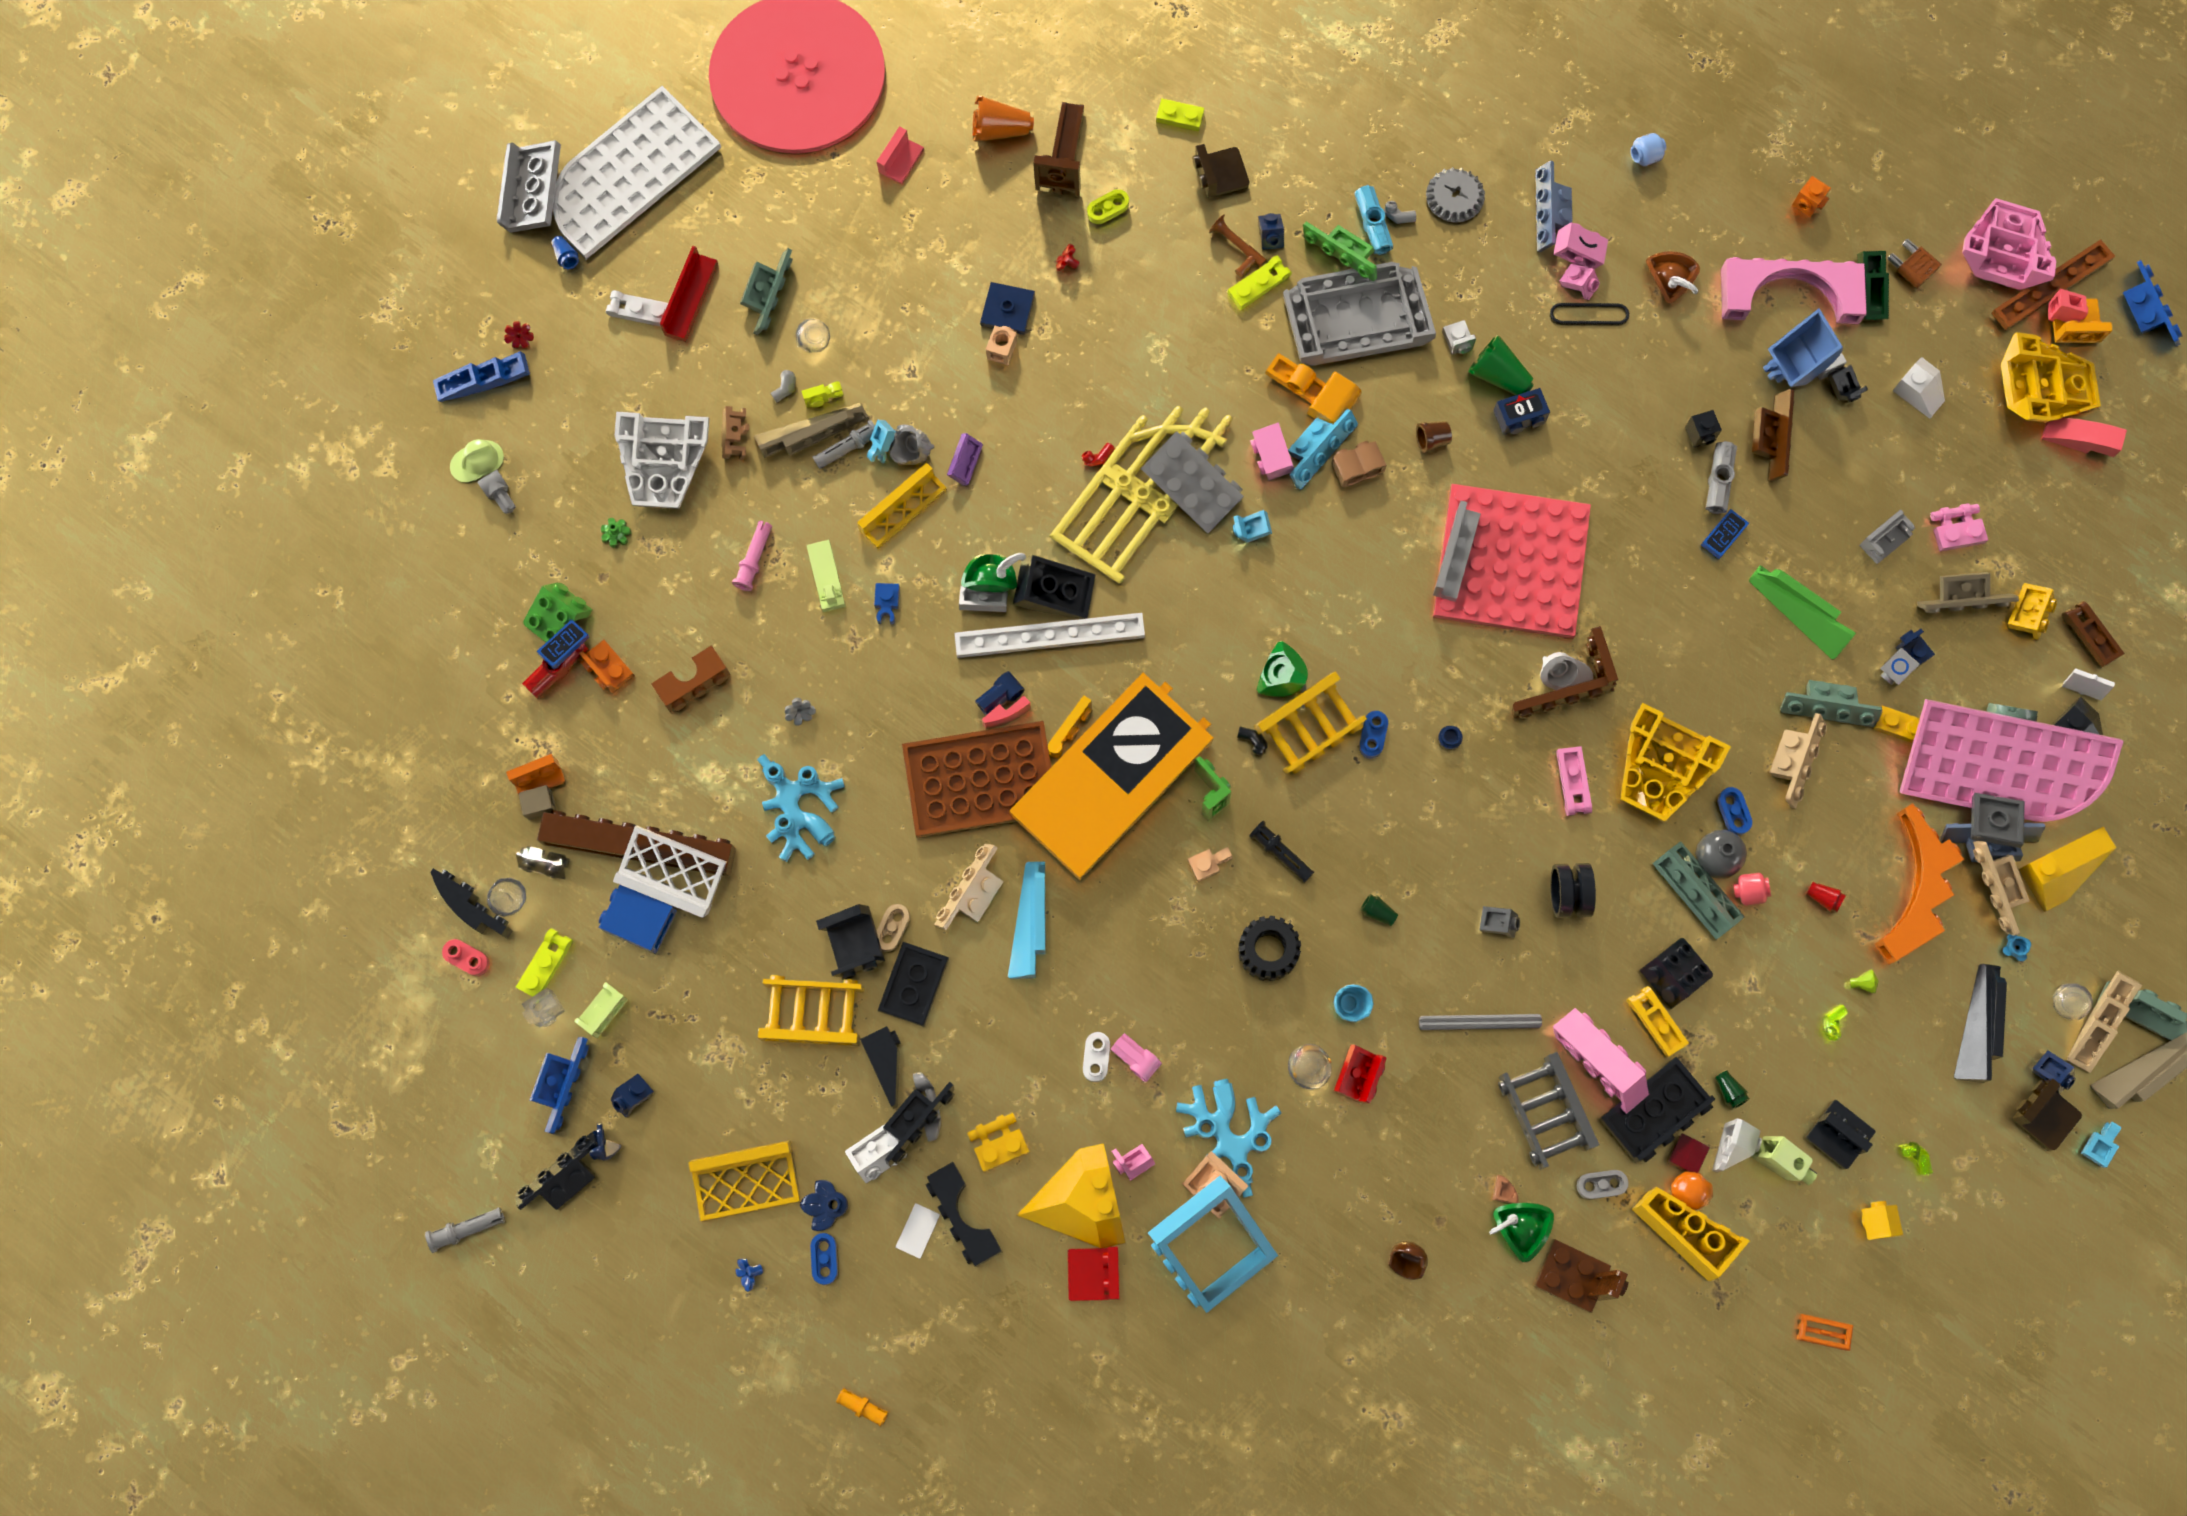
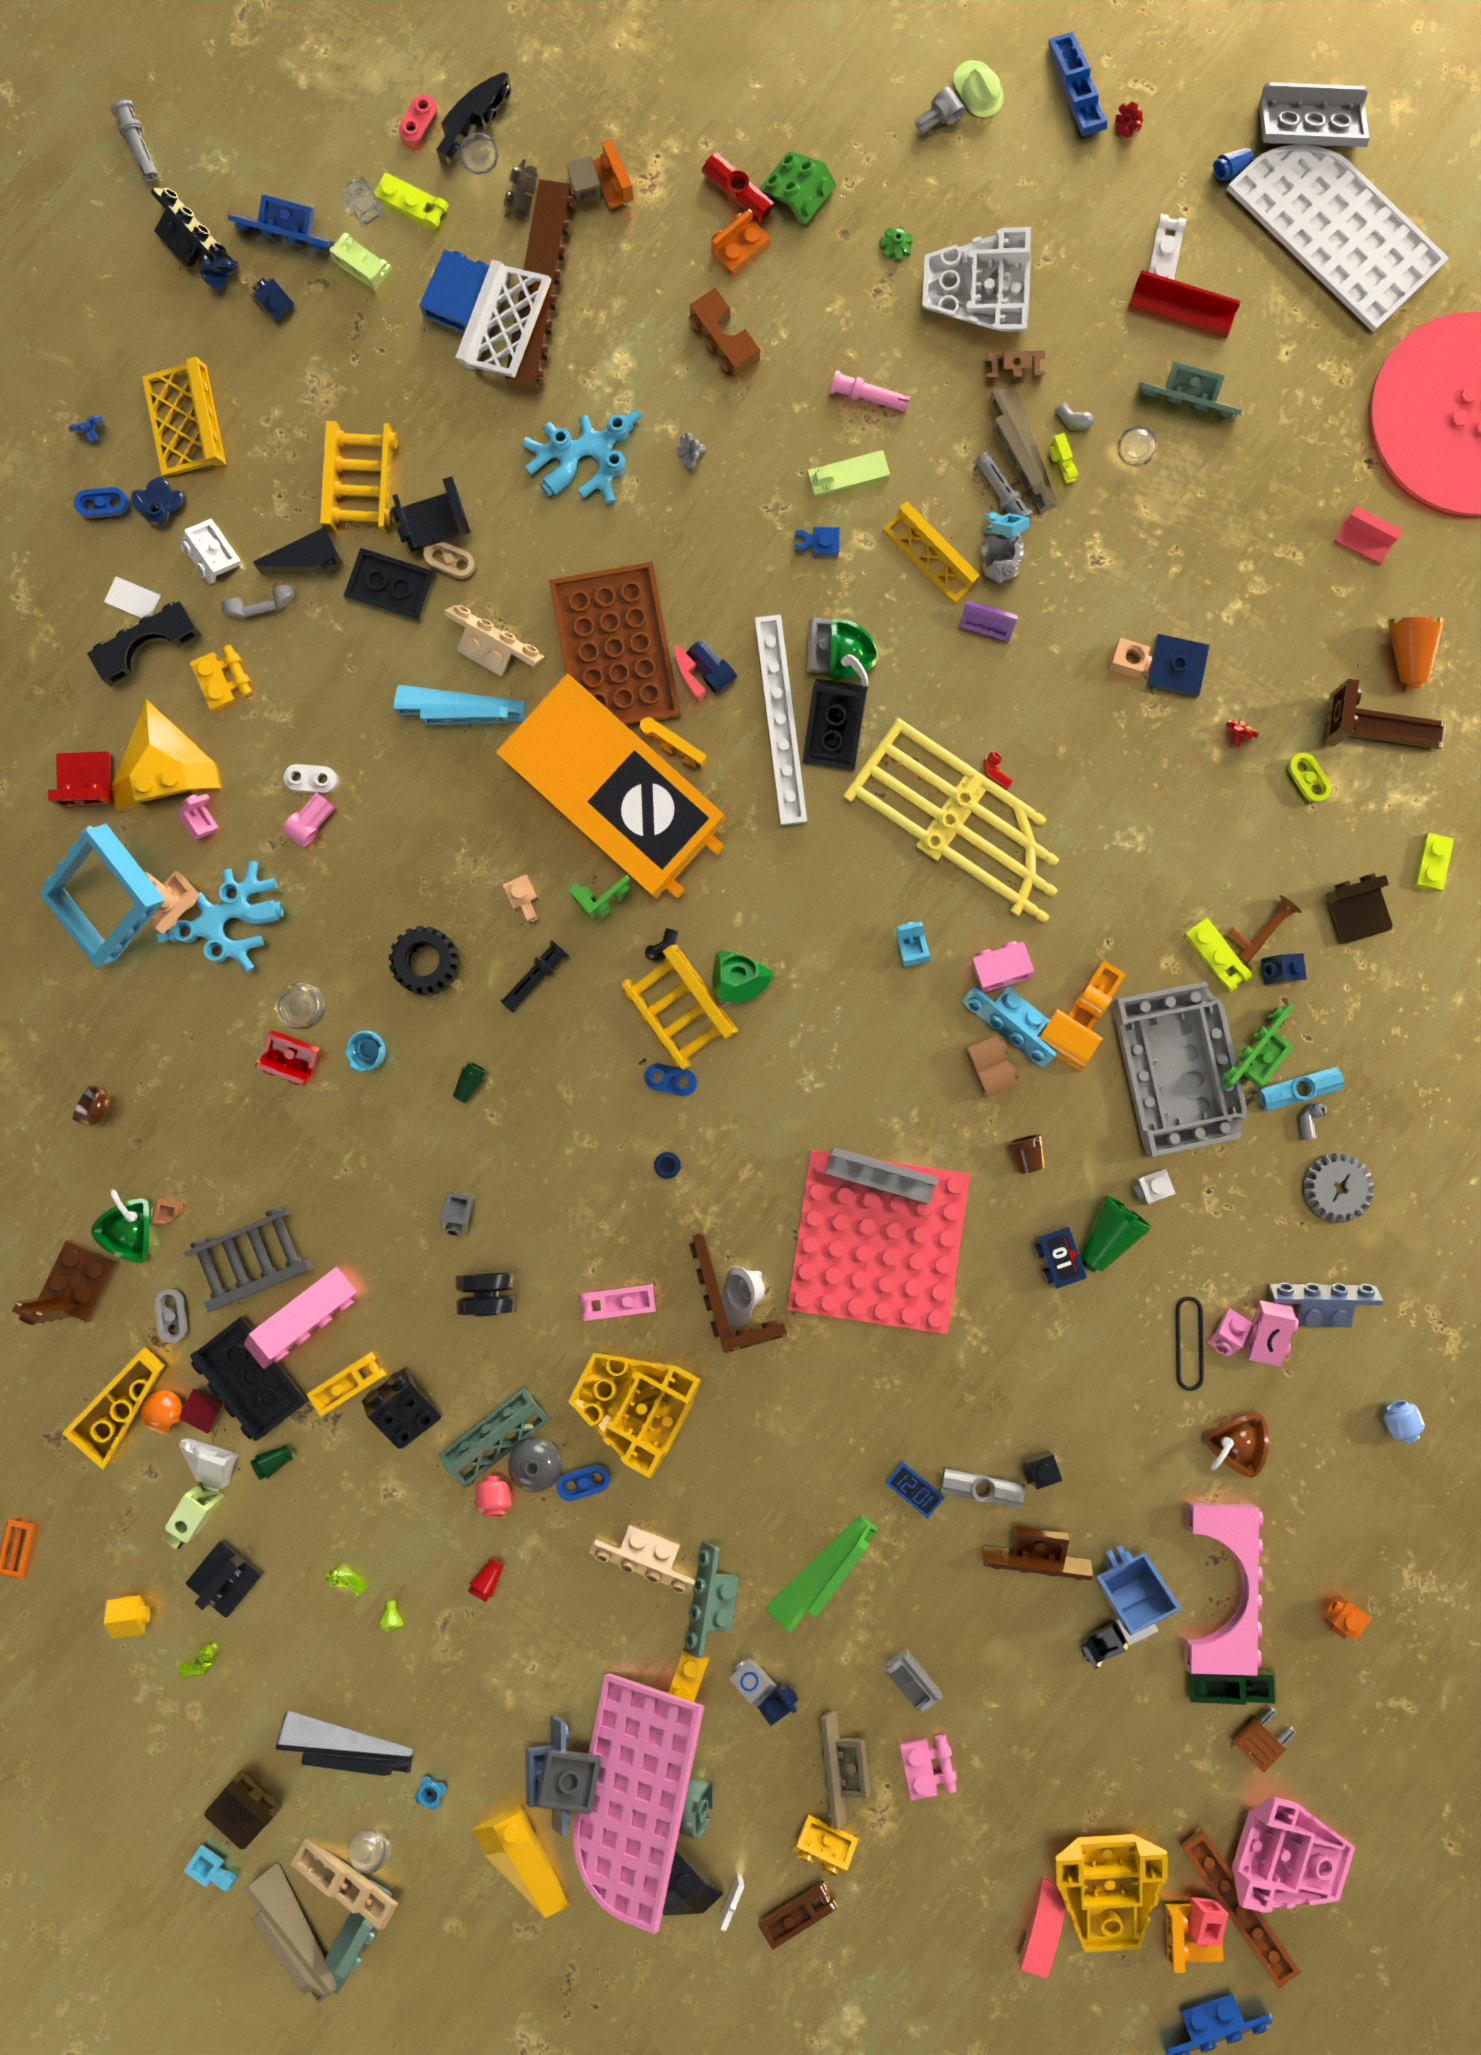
camera: 85 degrees right, 10 degrees up
tile [537,620,589,669] -> none
black bracket [883,1082,955,1167] -> none
light grey bracket [1141,431,1244,534] -> none
light grey axle [1419,1014,1542,1030] -> none
orange arch [1875,803,1964,965] -> none
white slope [1893,357,1945,419] -> none
tan bracket [1973,841,2030,936] -> none
dark blue bracket [2032,1050,2076,1094] -> none

